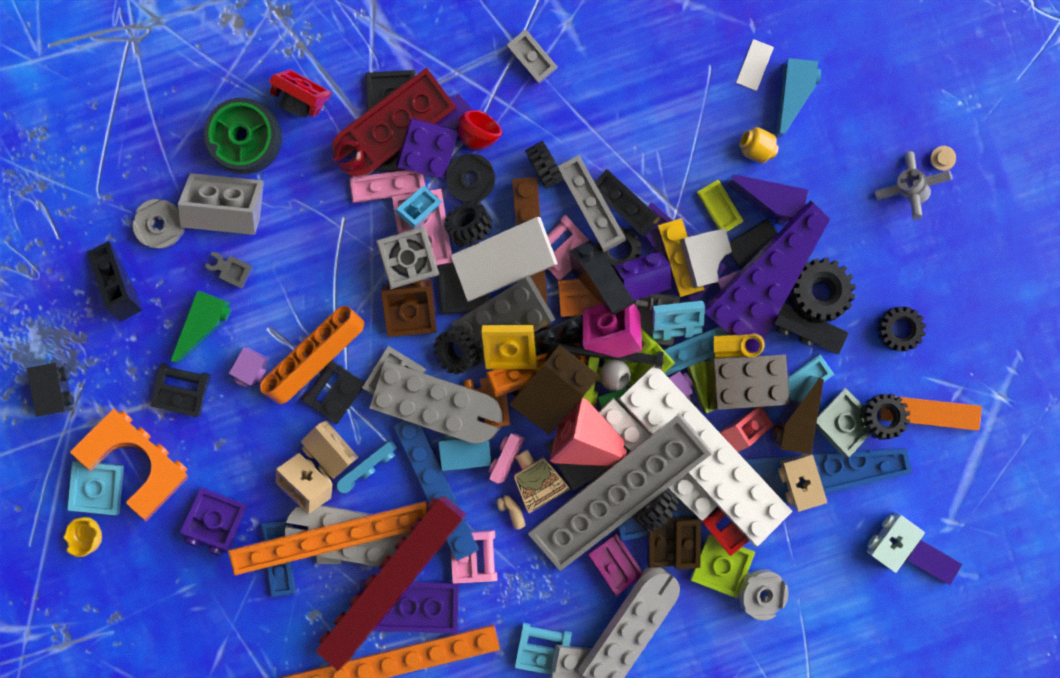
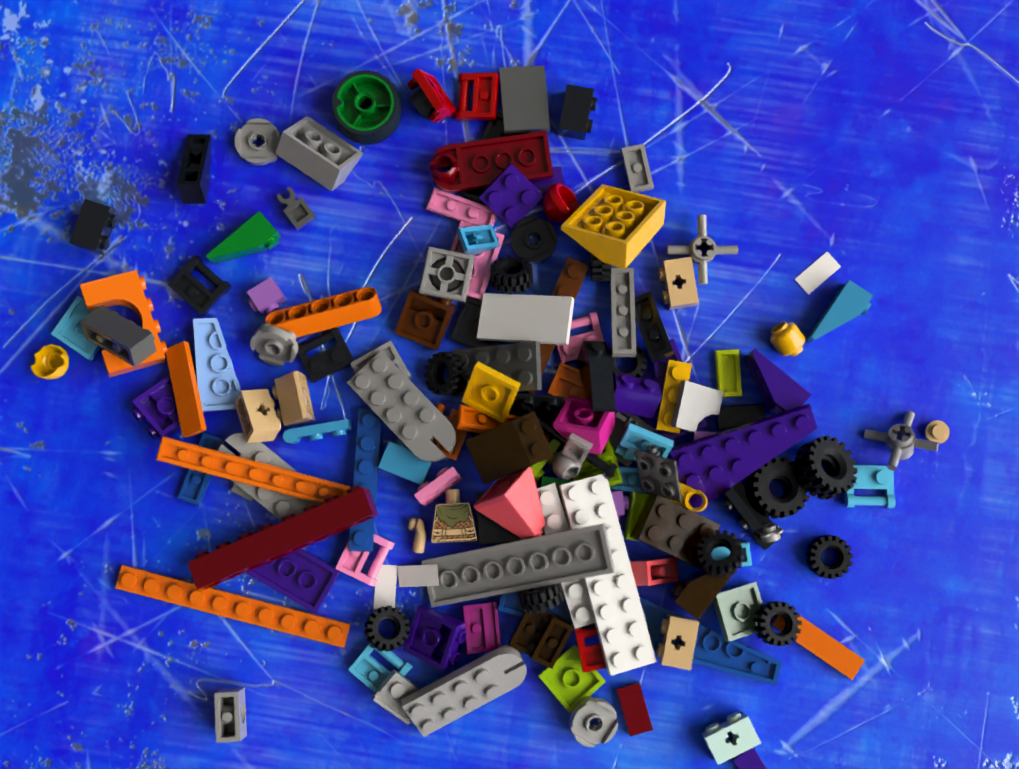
camera: 30 degrees right, 5 degrees down
none -> dark grey brick [81,306,156,367]
none -> orange tile [166,341,207,438]
none -> light blue wing [193,318,241,412]
none -> light grey plate [250,323,298,366]
none -> black tyre [364,606,410,652]
none -> white sticker [373,565,398,610]
none -> white sticker [397,564,439,587]
none -> dark purple plate [403,605,467,670]
none -> red plate [456,72,499,122]
none -> dark grey tile [499,66,550,134]
none -> black brick [558,84,597,140]
none -> yellow slope [561,184,666,269]
none -> light grey tile [561,433,593,464]
none -> dark red tile [616,682,653,736]
none -> dark grey hinge [635,445,682,503]
none -> tan brick [658,257,699,310]
none -> light grey bar [667,215,738,285]
none -> black tyre [697,530,744,578]
none -> light grey plate [756,523,783,543]
none -> black tyre [794,436,857,500]
none -> medium azure plate [844,465,896,509]

